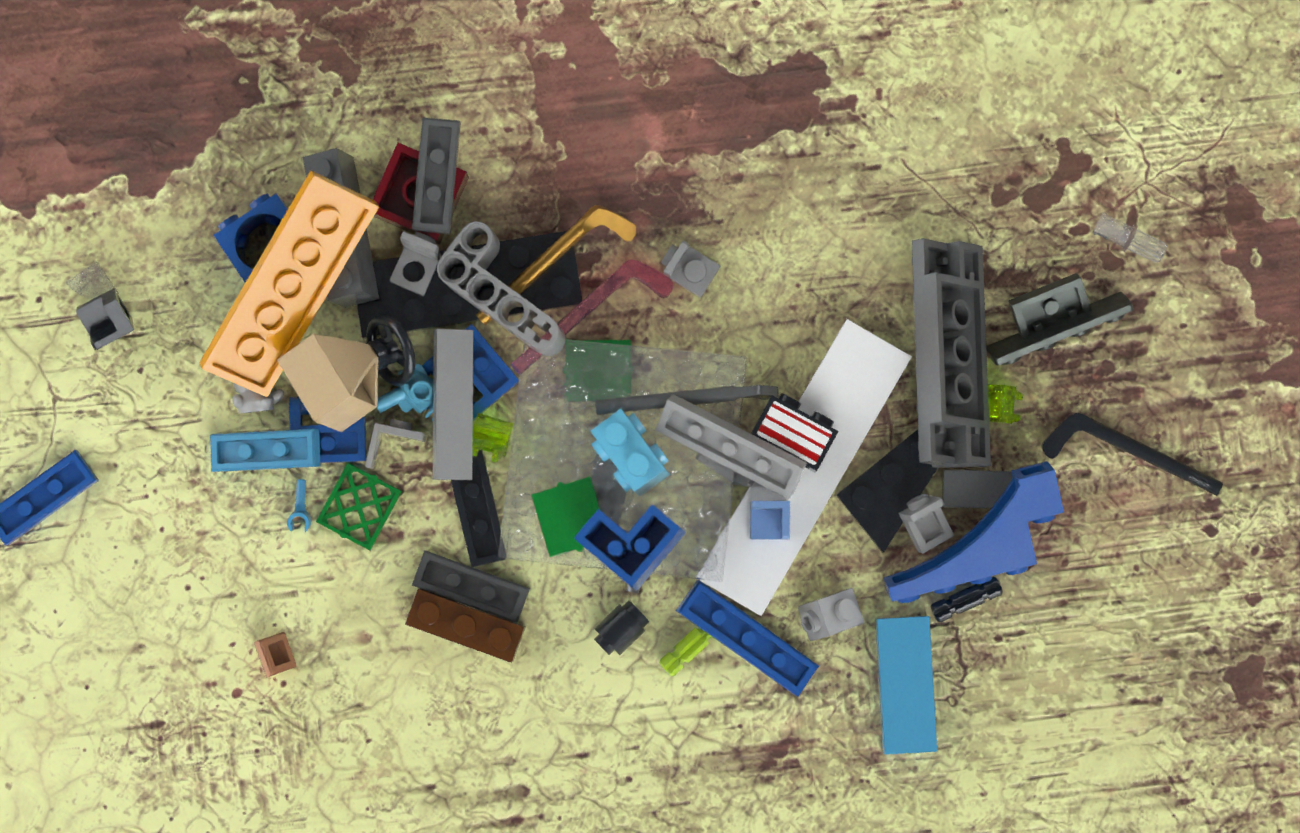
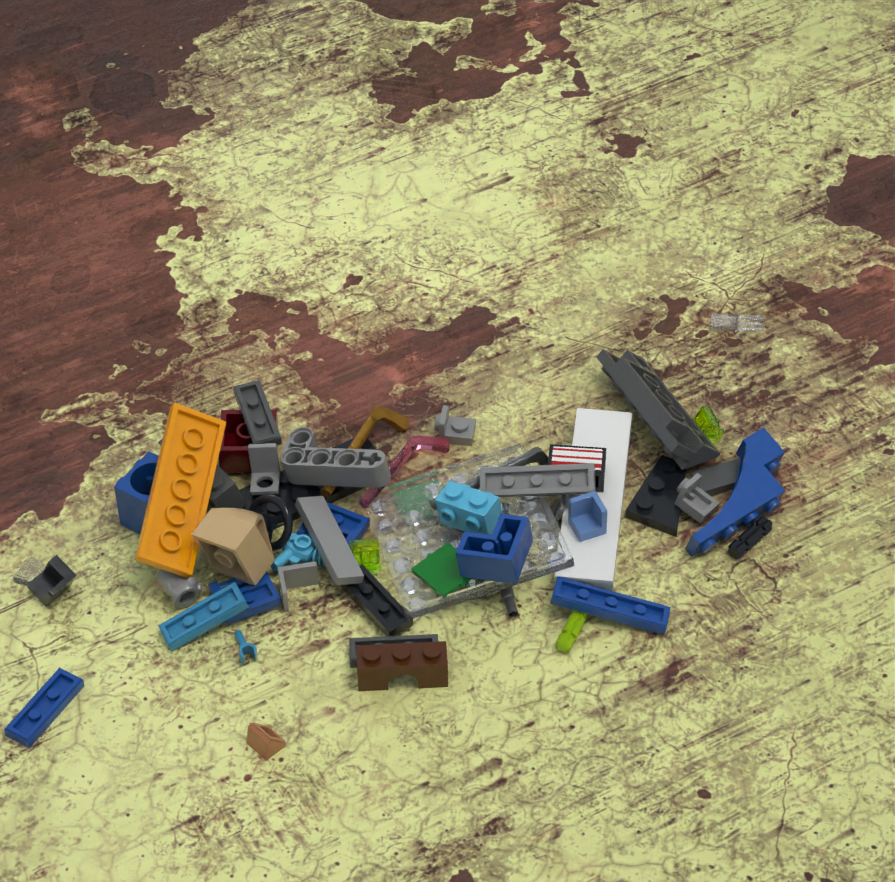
camera: 20 degrees left, 40 degrees down
green window [316,463,402,551] -> none
black brick [594,600,650,655] -> none
light grey bracket [798,588,864,641] -> none
dark azure piece [875,616,937,754] -> none
pearl dark grey bracket [986,273,1134,365] -> none
black piece [1042,413,1223,496] -> none

